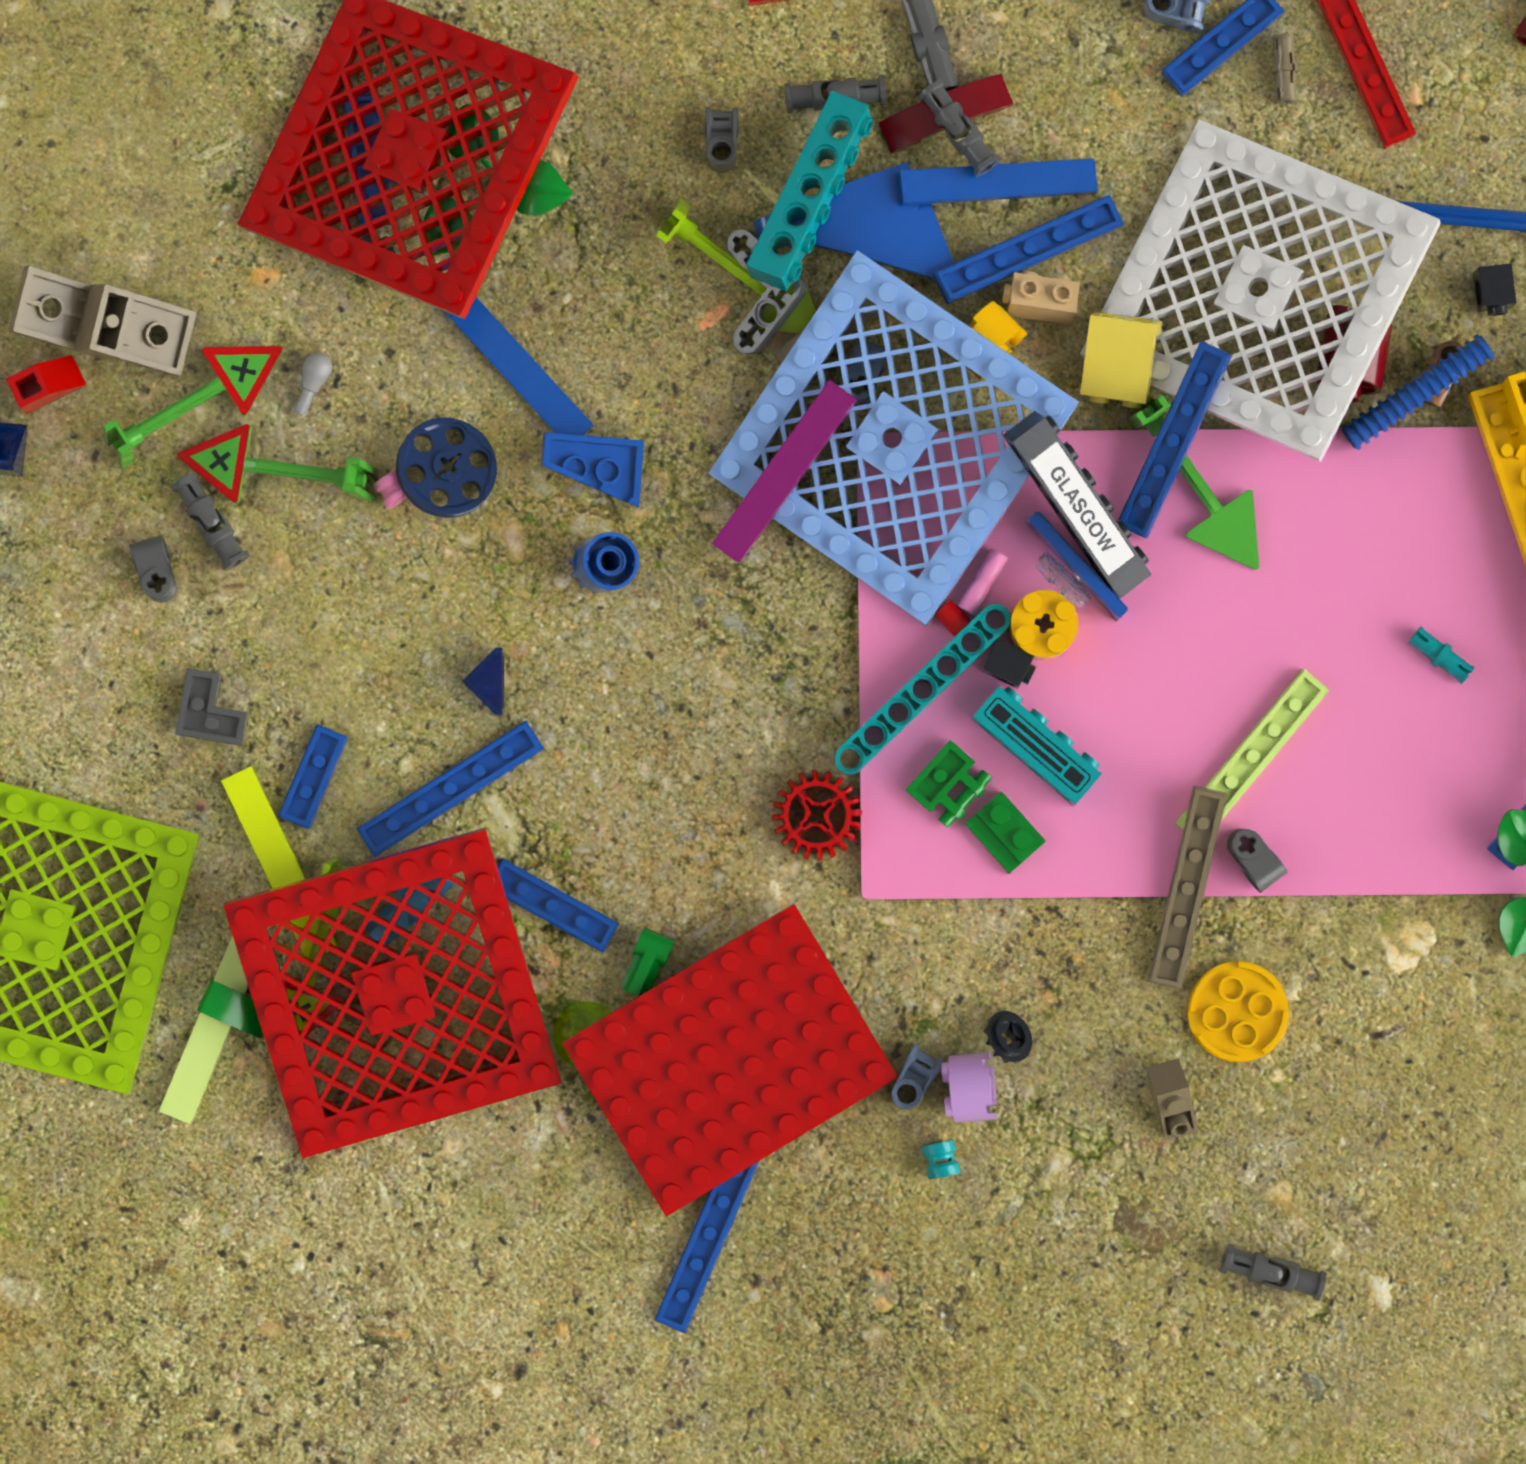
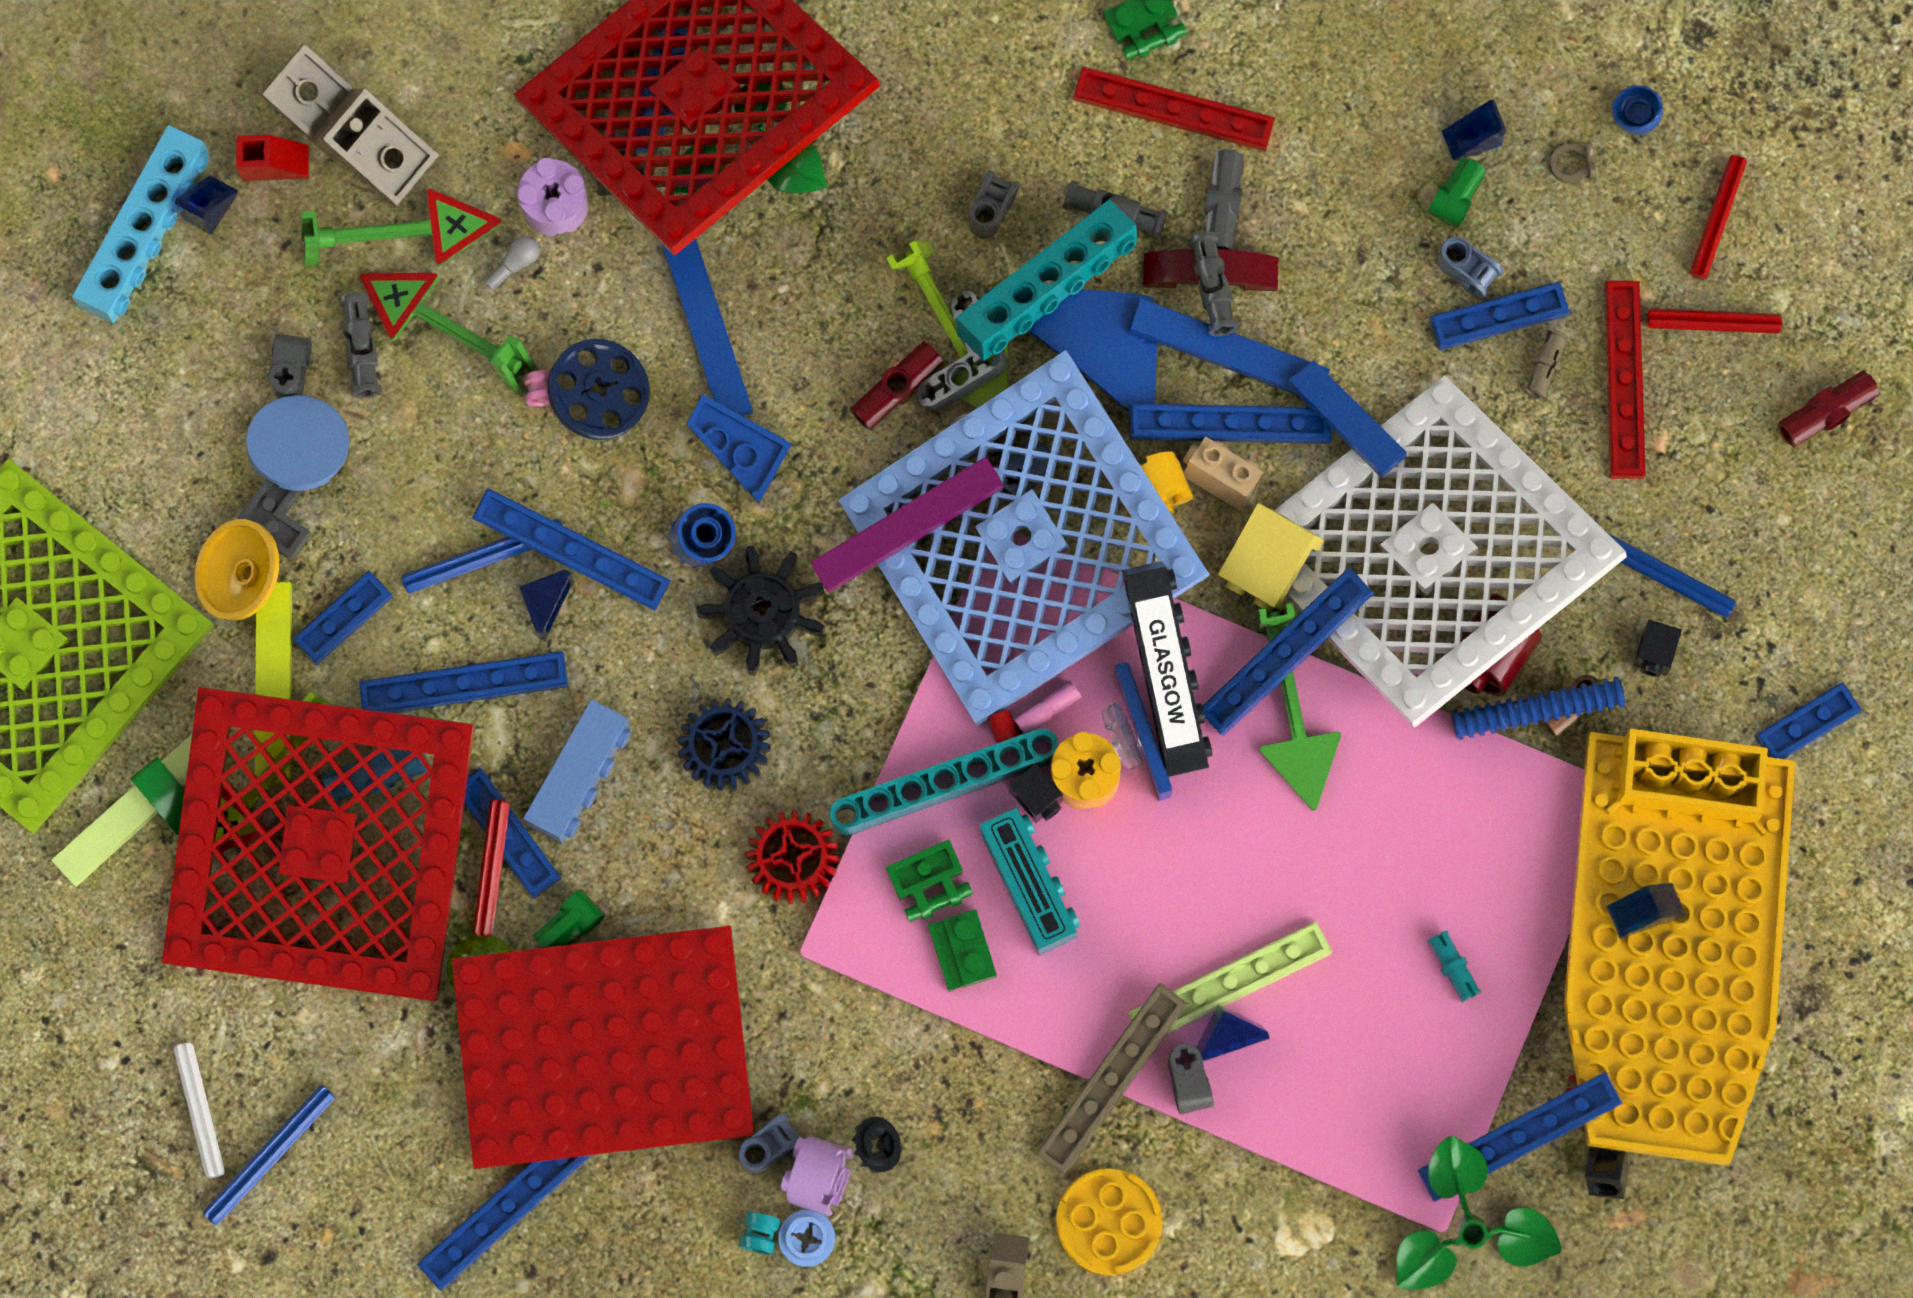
camera: 25 degrees right, 10 degrees down
none -> white axle [173,1042,225,1179]
none -> yellow dish [195,519,279,621]
none -> blue axle [203,1085,335,1225]
none -> medium blue tile [246,395,349,491]
none -> blue axle [402,519,563,593]
none -> blue tile [472,488,671,612]
none -> red axle [472,799,510,937]
none -> lavender brick [518,158,588,236]
none -> medium blue brick [523,699,632,845]
none -> dark blue gear [677,698,771,791]
none -> black gear [696,545,825,676]
none -> light blue gear [779,1210,835,1267]
none -> dark red piece [850,341,944,431]
none -> clear blue slope [1196,1004,1270,1061]
none -> blue tile [1288,360,1407,477]

